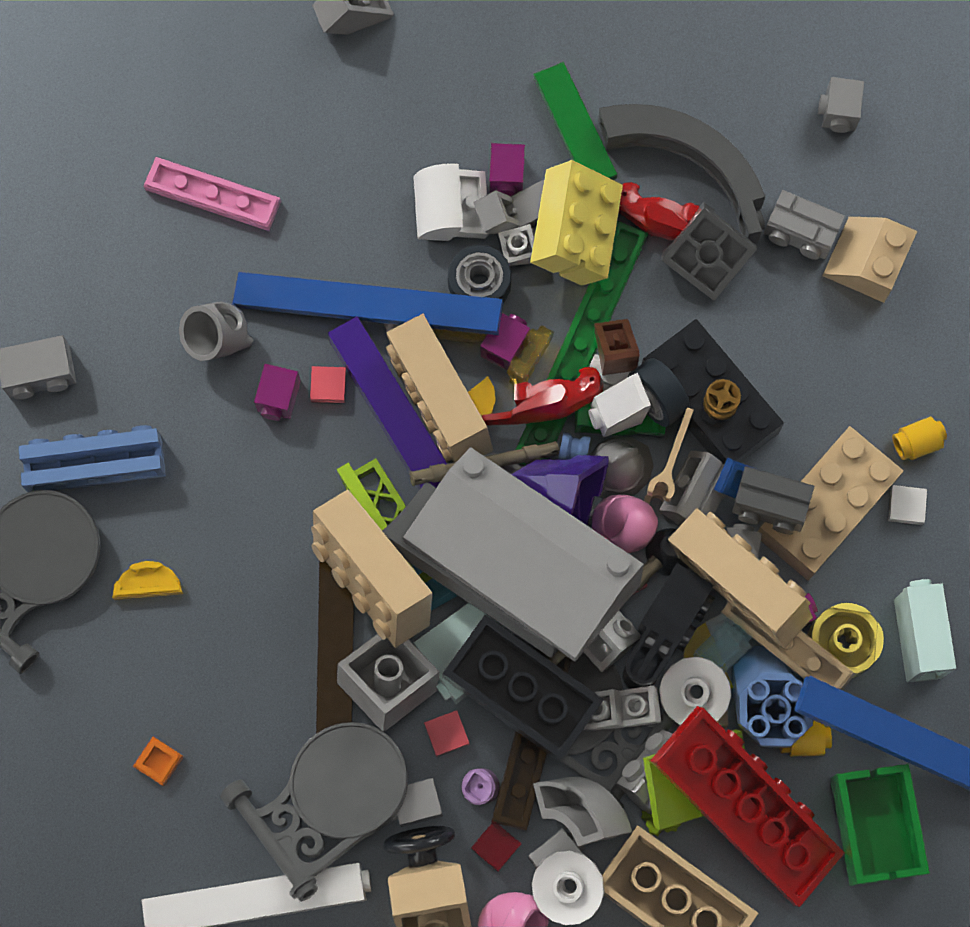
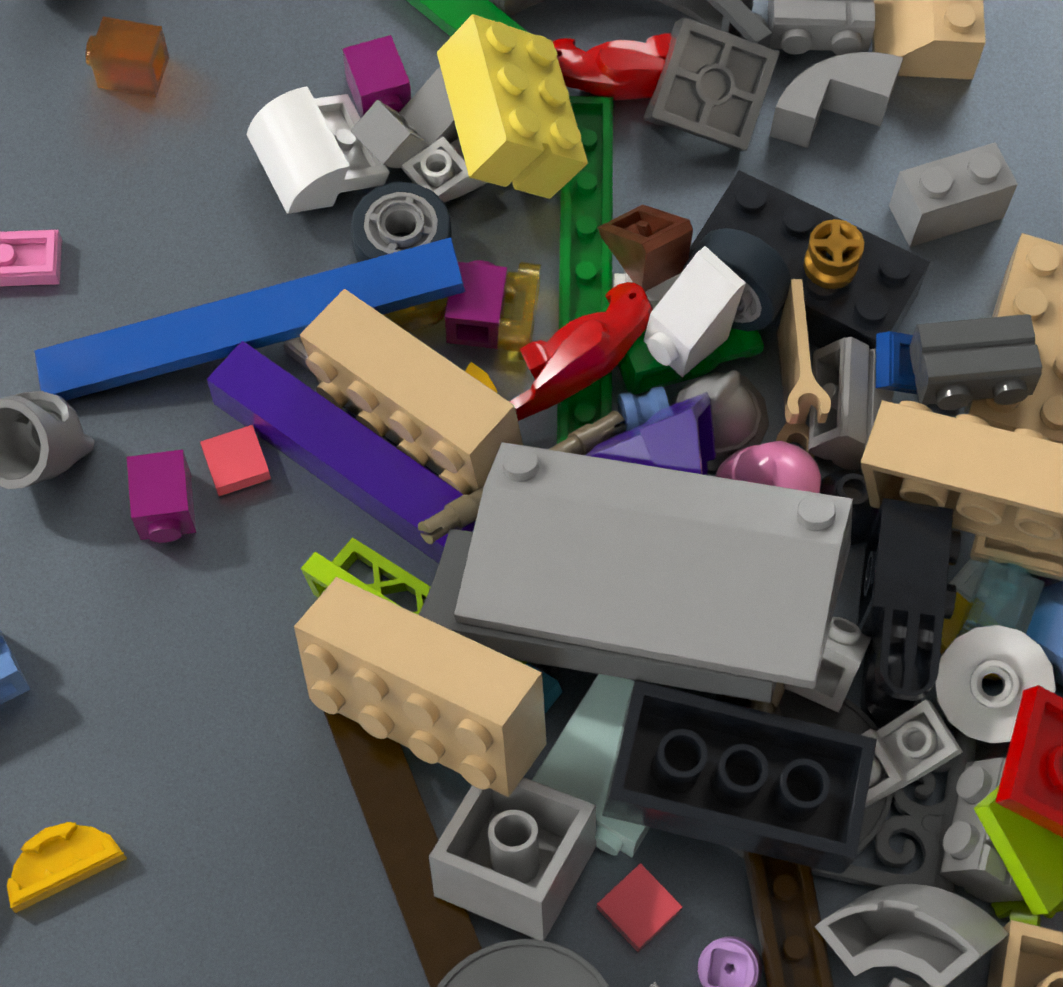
camera: 25 degrees left, 10 degrees down
none -> clear orange brick [85,16,170,98]
none -> light grey brick [770,52,903,148]
none -> light grey brick [889,142,1018,247]

